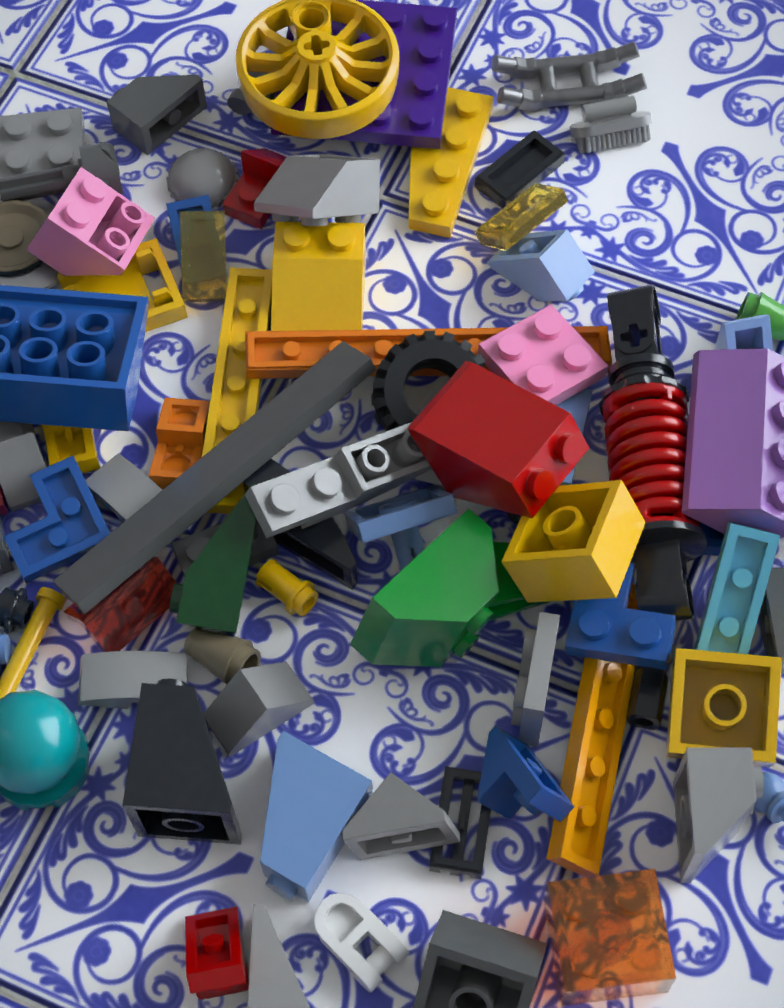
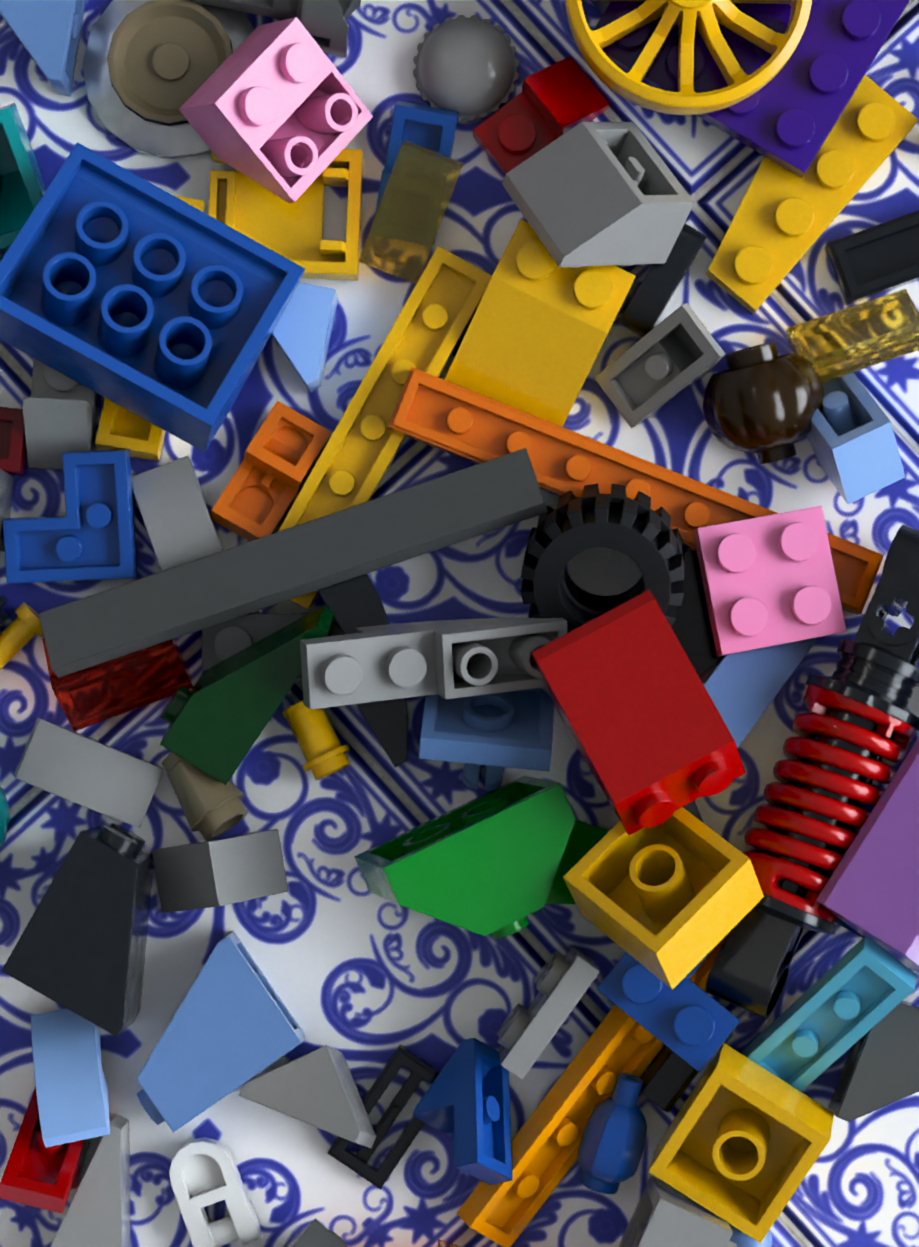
camera: 25 degrees right, 25 degrees up
none -> light blue slope [31,1008,110,1148]
none -> light blue slope [271,282,338,393]
none -> blue plant [577,1073,647,1194]
none -> light grey slope [594,303,725,428]
none -> black beam [619,223,707,337]
none -> dark brown plant [702,342,824,464]

